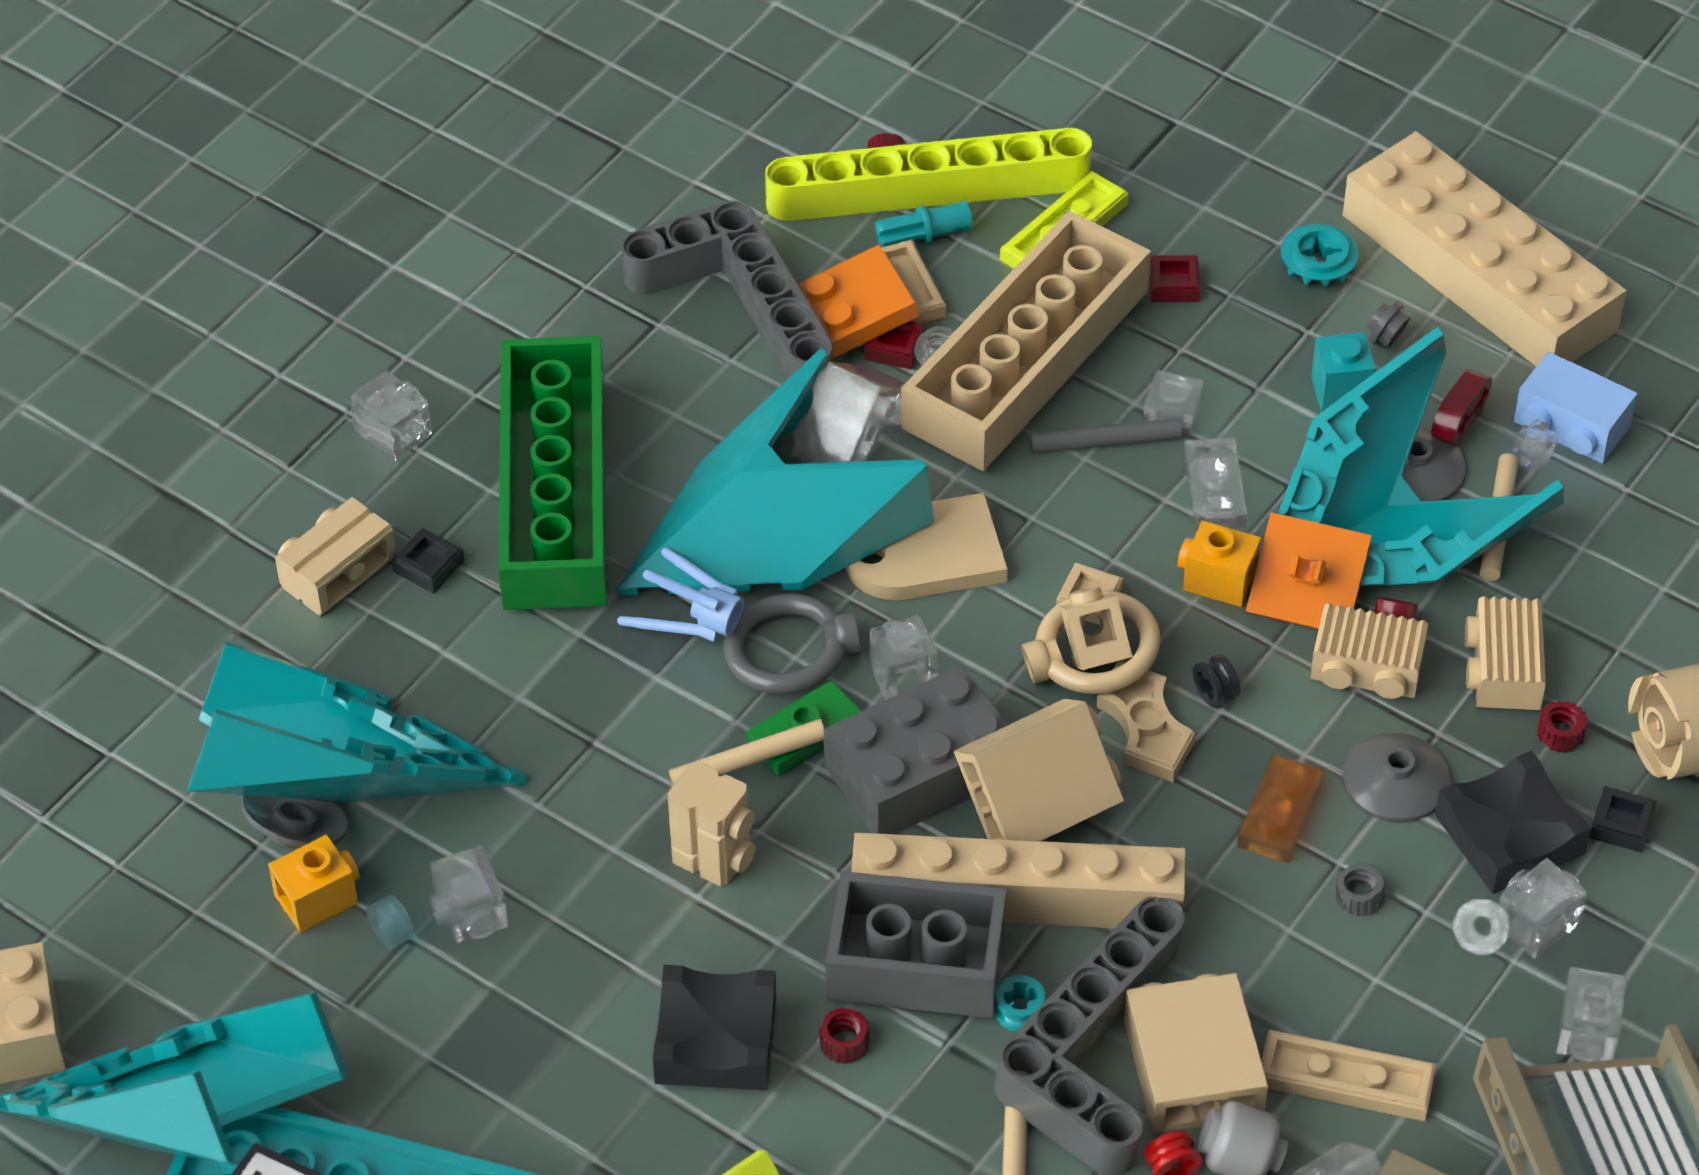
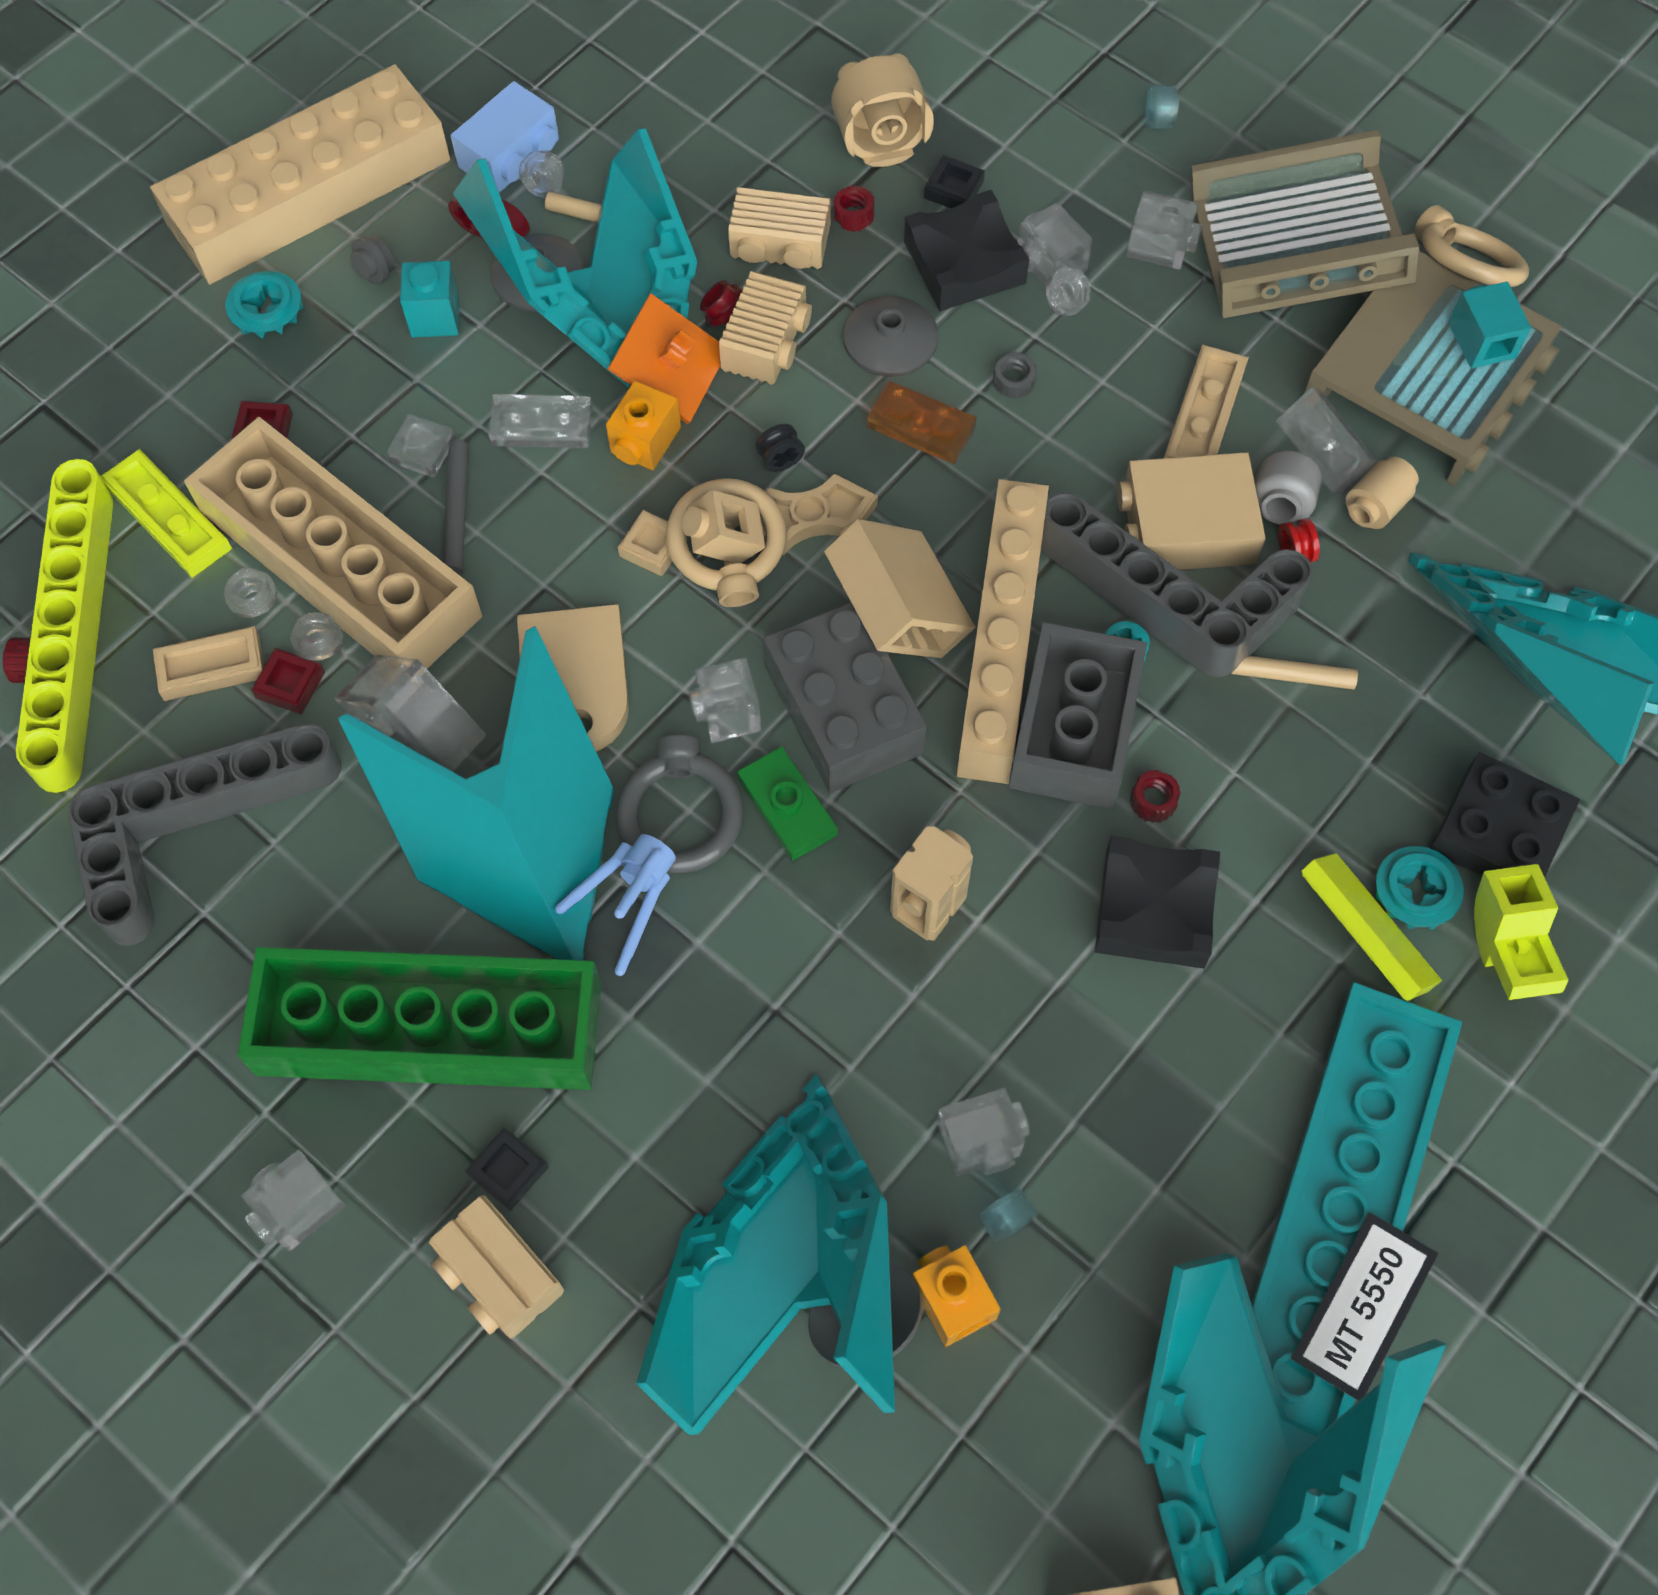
camera: 85 degrees left, 15 degrees up
tan bar [669,719,825,786] -> none
orange plate [798,245,920,358] -> none
teal axle [875,200,972,247] -> none
none -> clear plate [224,568,277,618]

